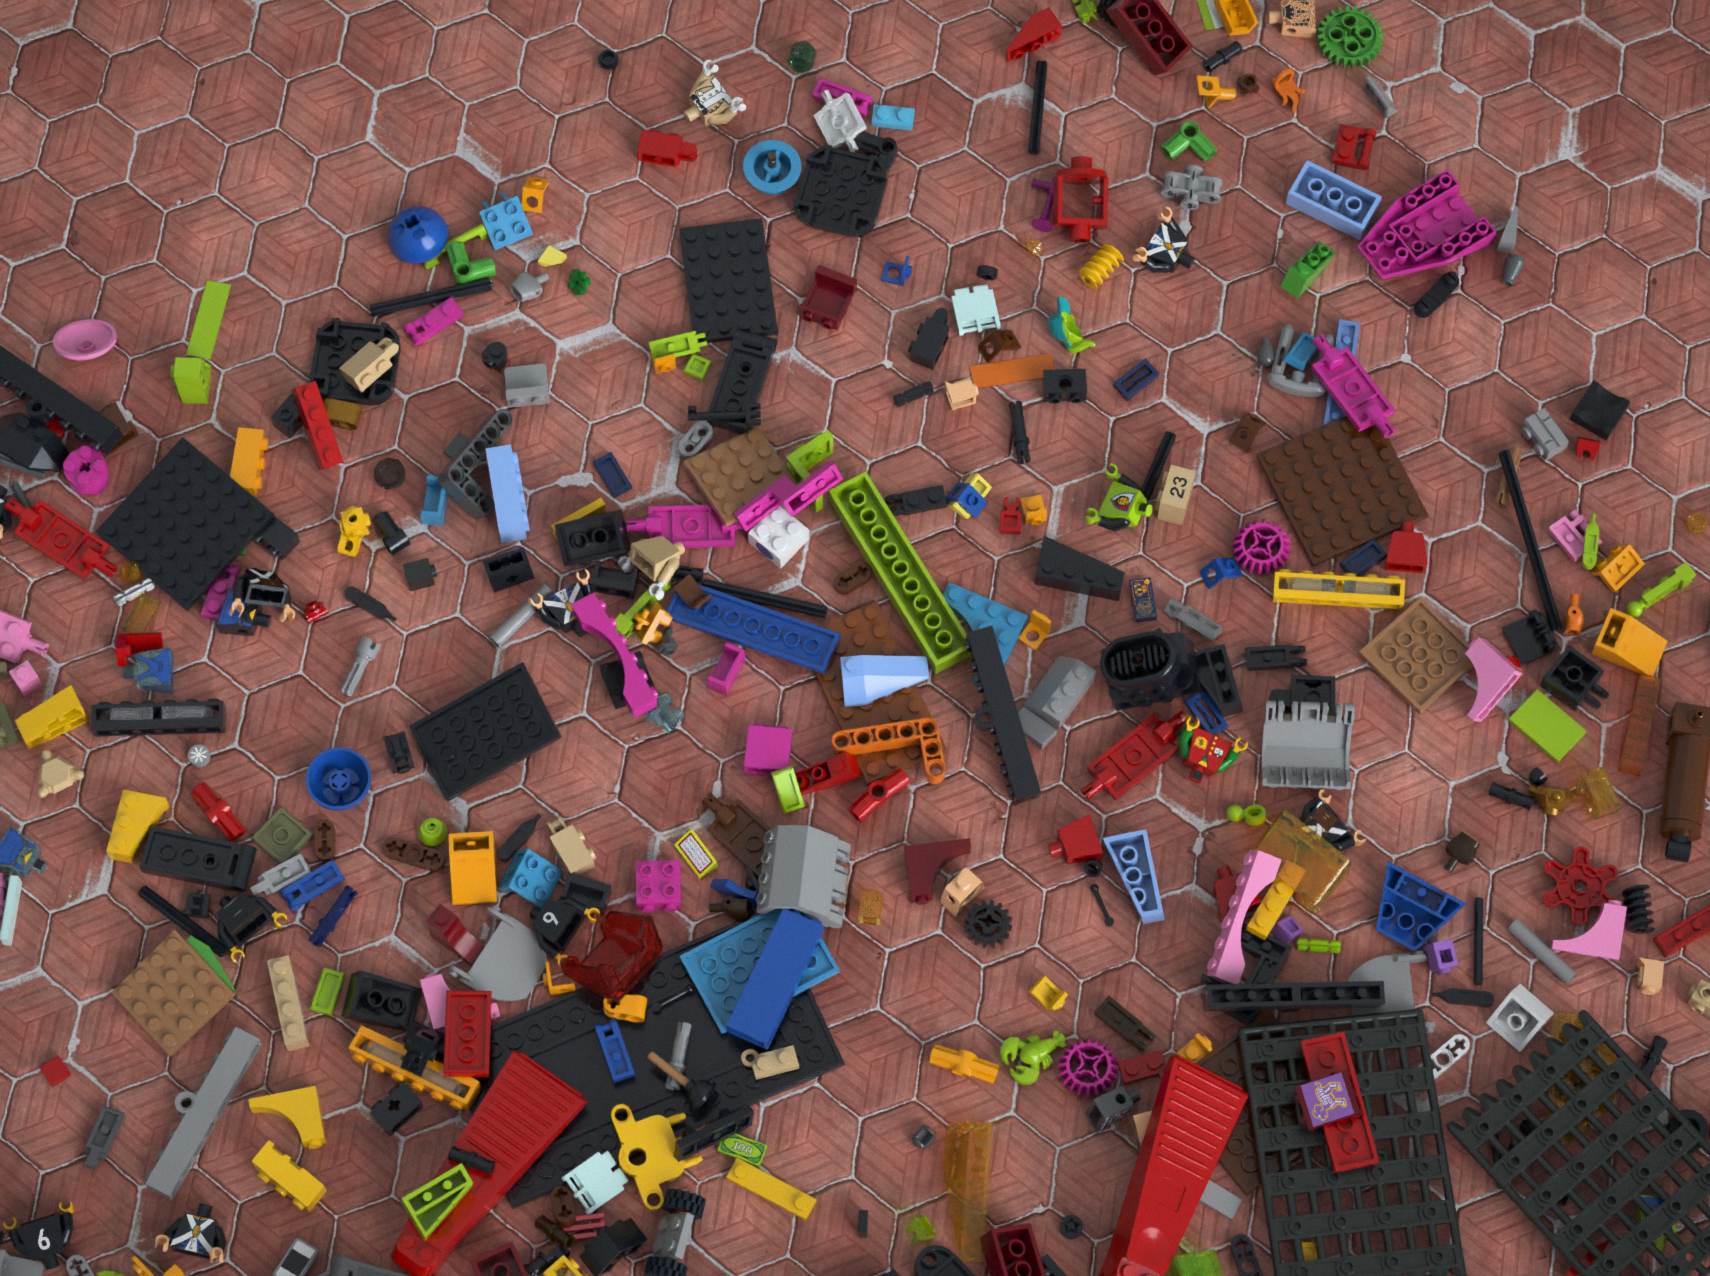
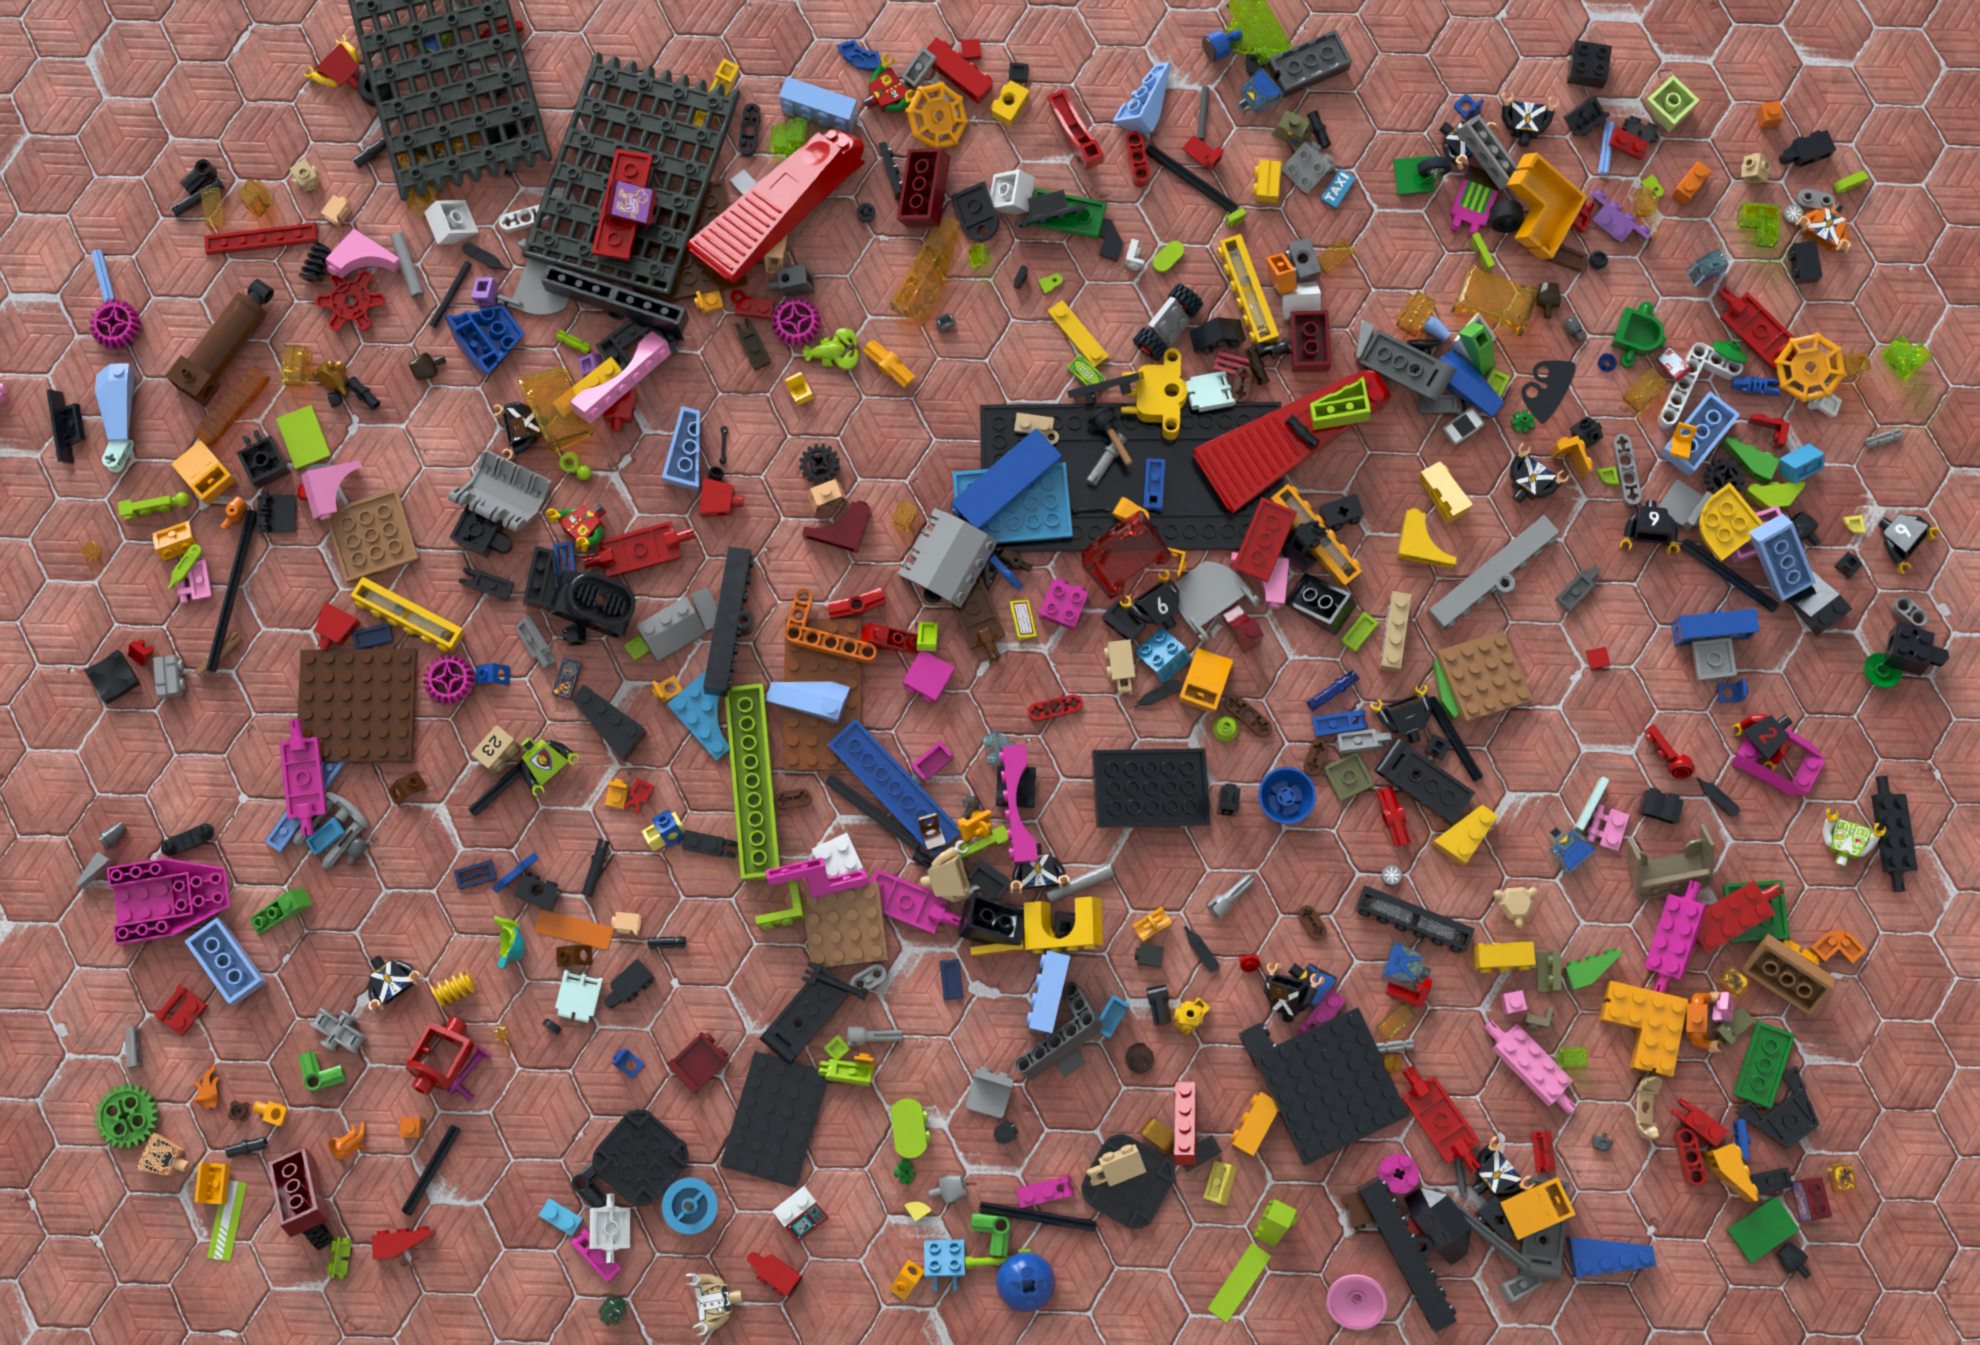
camera: 155 degrees left, 10 degrees up
none -> orange piece [328,1121,365,1160]
none -> orange brick [399,1117,425,1139]
none -> blue tile [492,852,539,893]
none -> lime tile [624,635,651,662]
none -> slope [773,1186,829,1243]
none -> light grey piece [847,1026,903,1047]
none -> lime brick [890,1098,931,1159]
none -> yellow arch [1024,897,1103,954]
none -> red beam [1028,694,1083,722]
none -> lime piece [1038,273,1063,294]
none -> light orange hips [1132,906,1172,942]
none -> light yellow slope [1203,1160,1237,1206]
none -> reddish brown beam [1298,905,1327,940]

